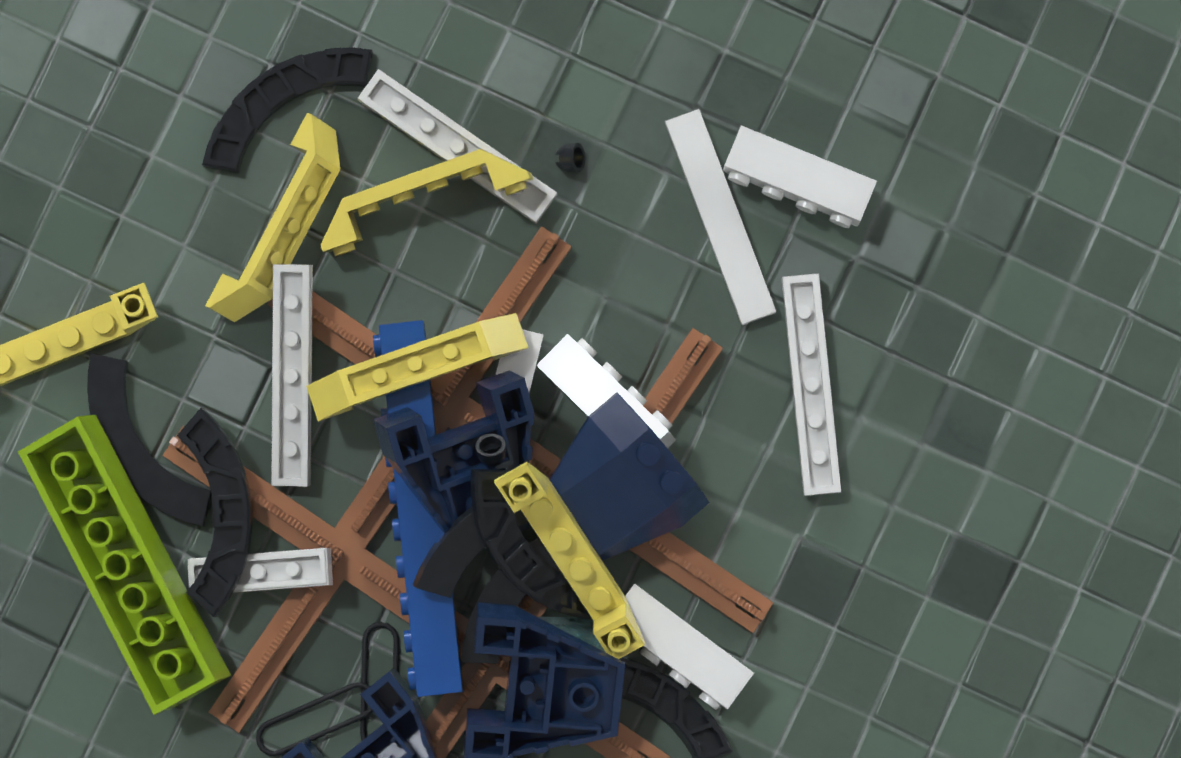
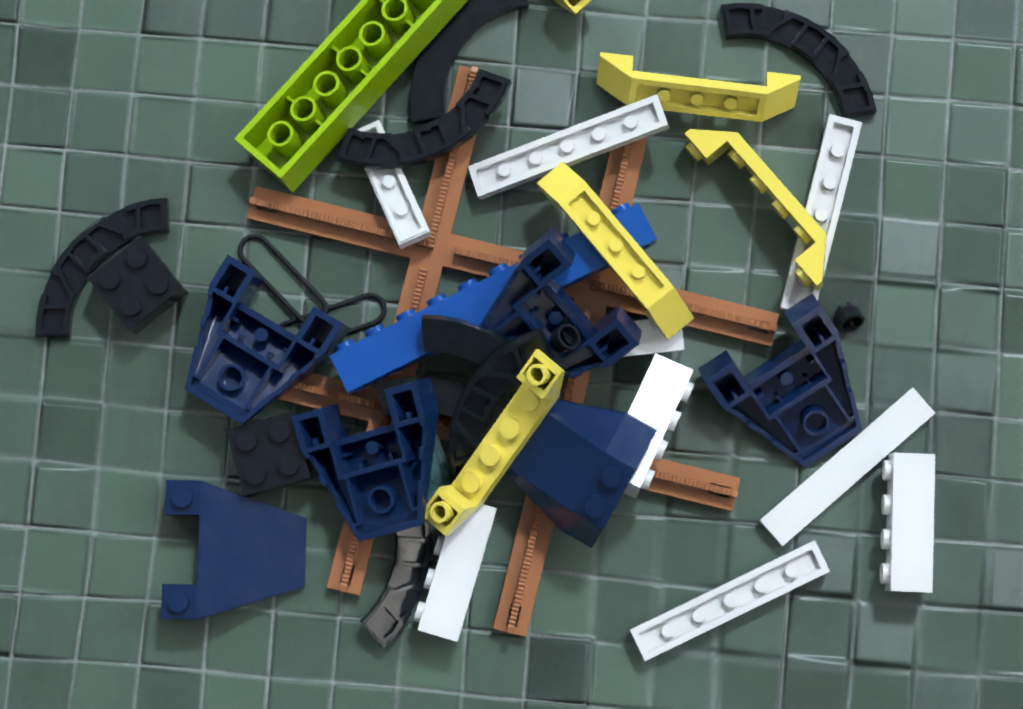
camera: 70 degrees right, 0 degrees up
none -> dark blue wedge [698,293,863,467]

